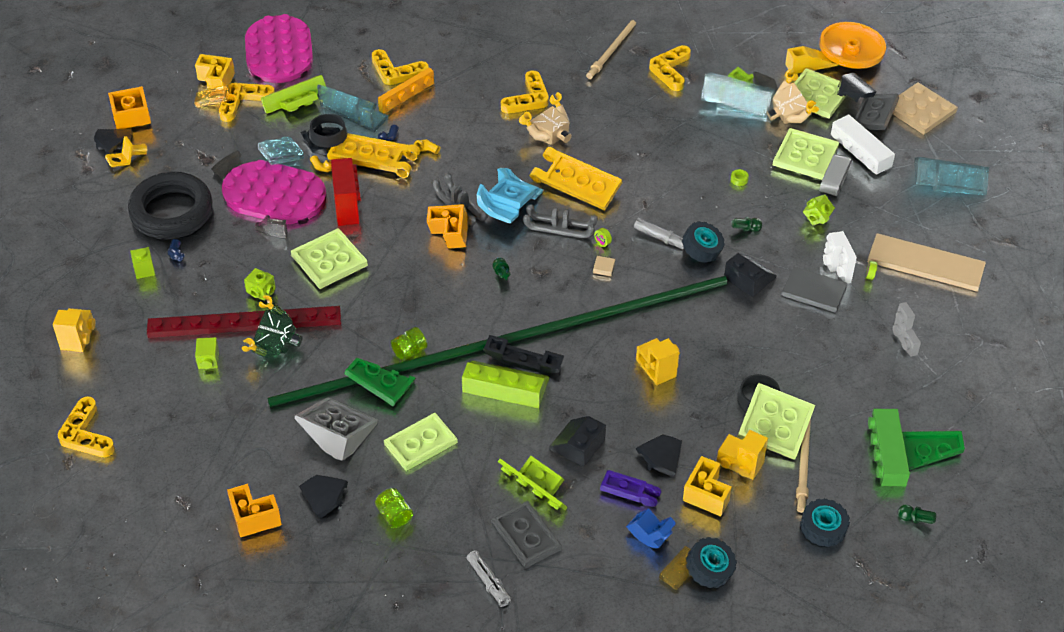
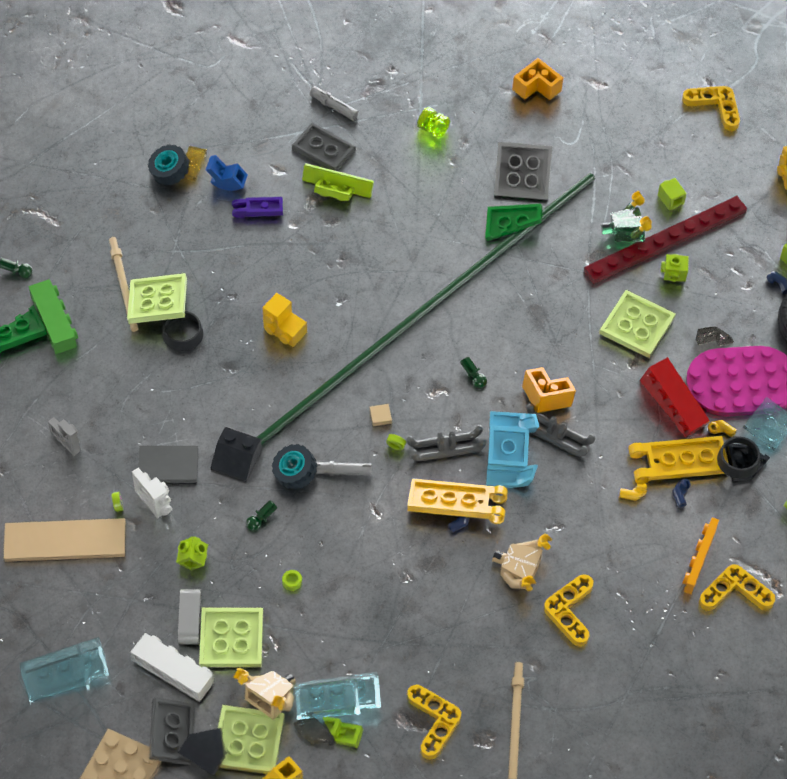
camera: 155 degrees right, 10 degrees up
black slope [299,475,348,519] -> none
clear light blue slope [317,84,389,132] -> none
yellowish green tile [384,413,458,471] -> none
clear neon green wheel [391,327,428,361] -> none
lime slope [462,361,549,408] -> none
black slope [484,335,564,373] -> none
black slope [549,416,606,467] -> none
black slope [636,434,682,477] -> none
yellow brick [683,456,732,516] -> none
yellow brick [716,430,768,480] -> none
black wheel [800,498,850,547] -> none

